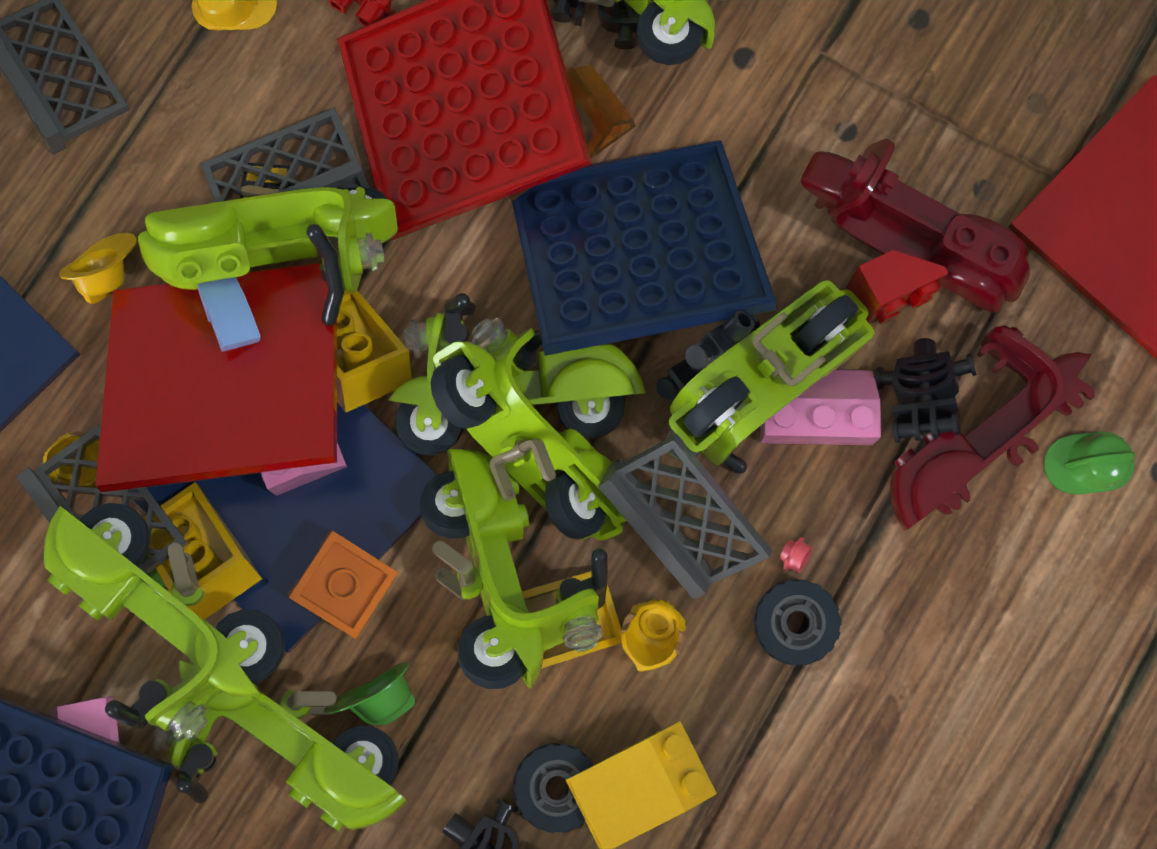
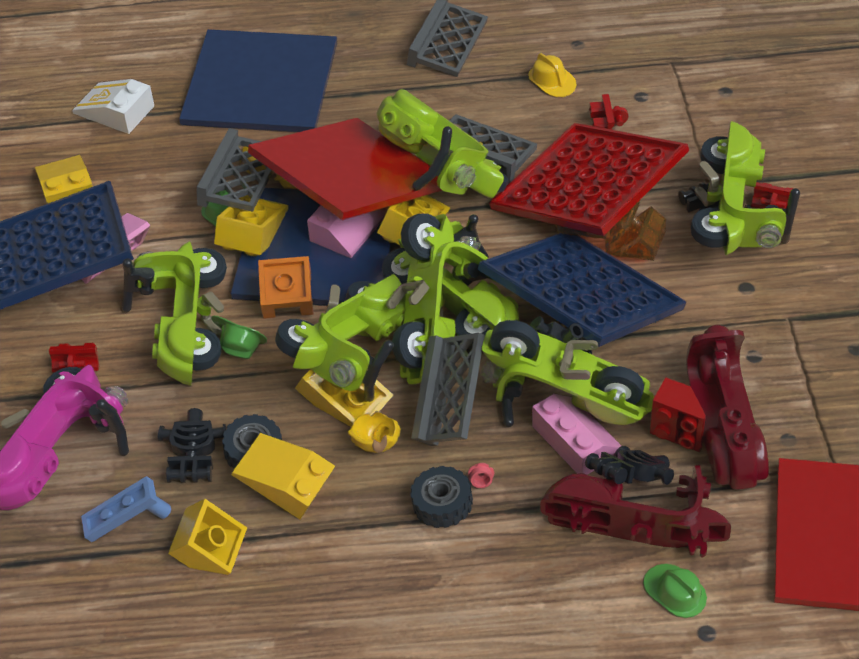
camera: 55 degrees right, 30 degrees down
lime piece [44,503,285,742] -> none
yellow piece [59,233,137,304] -> none
light blue slope [197,277,261,352] -> none

